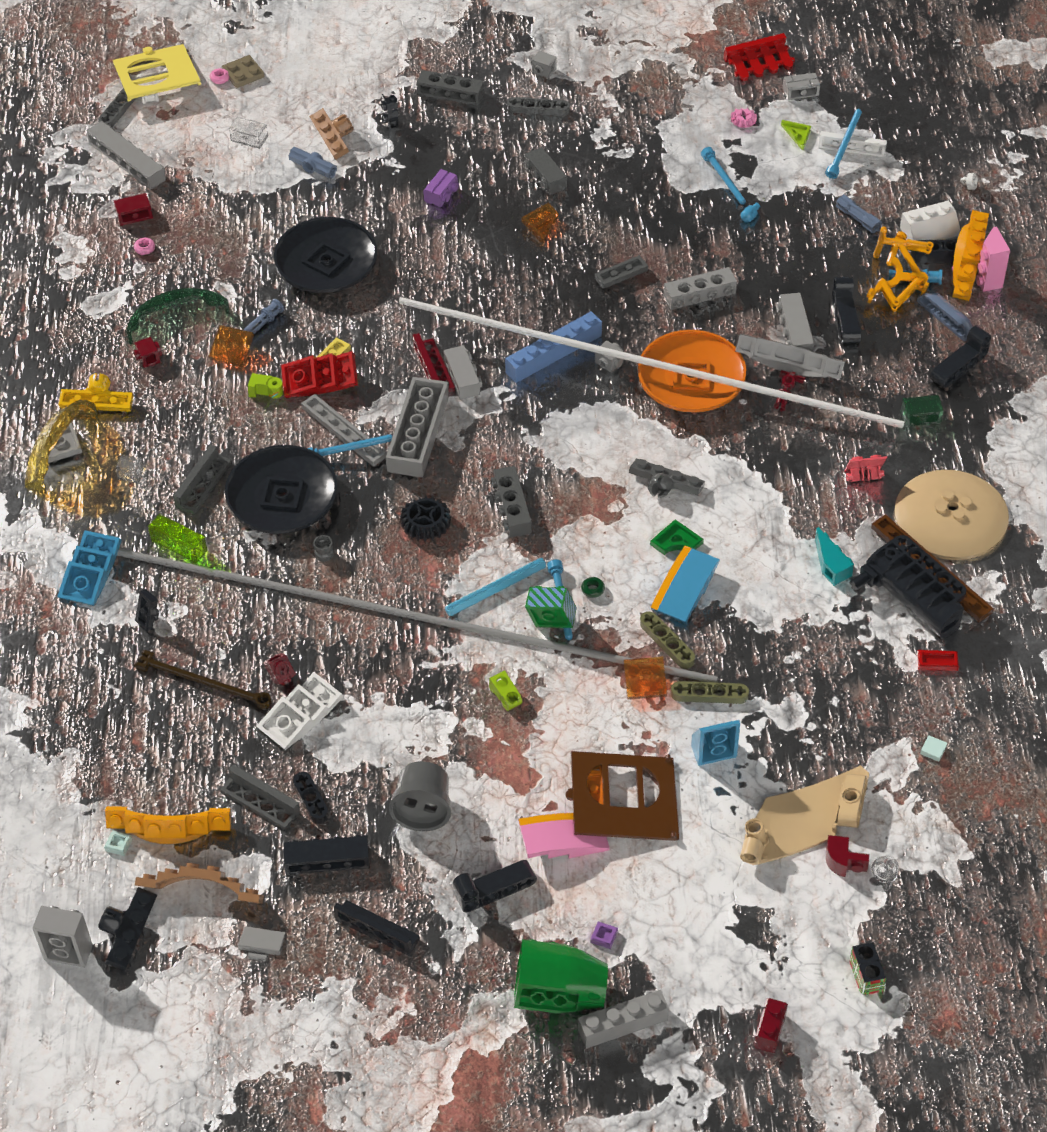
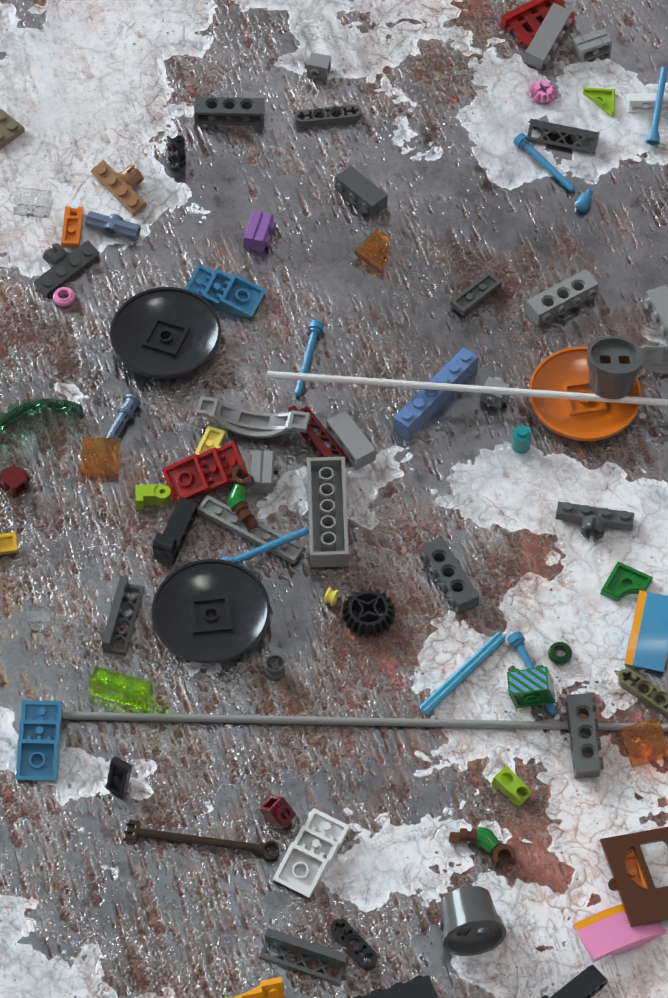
camera: 15 degrees left, 5 degrees up
none -> dark grey plate [34,240,100,297]
none -> bright pink piece [53,287,75,307]
none -> orange plate [61,206,84,248]
none -> black beam [153,497,199,565]
none -> dark azure slope [185,263,266,319]
none -> light grey piece [196,396,311,438]
none -> reddish brown piece [228,465,258,531]
none -> light grey brick [250,451,278,493]
none -> dark azure piece [295,320,324,397]
none -> light yellow bush [324,587,339,607]
none -> reddish brown piece [449,827,516,867]
none -> teal brick [511,425,532,454]
none -> light grey brick [523,3,572,70]
none -> dark grey fence [527,119,600,153]
none -> dark grey brick [565,693,604,779]
none -> dark grey piece [587,336,644,399]

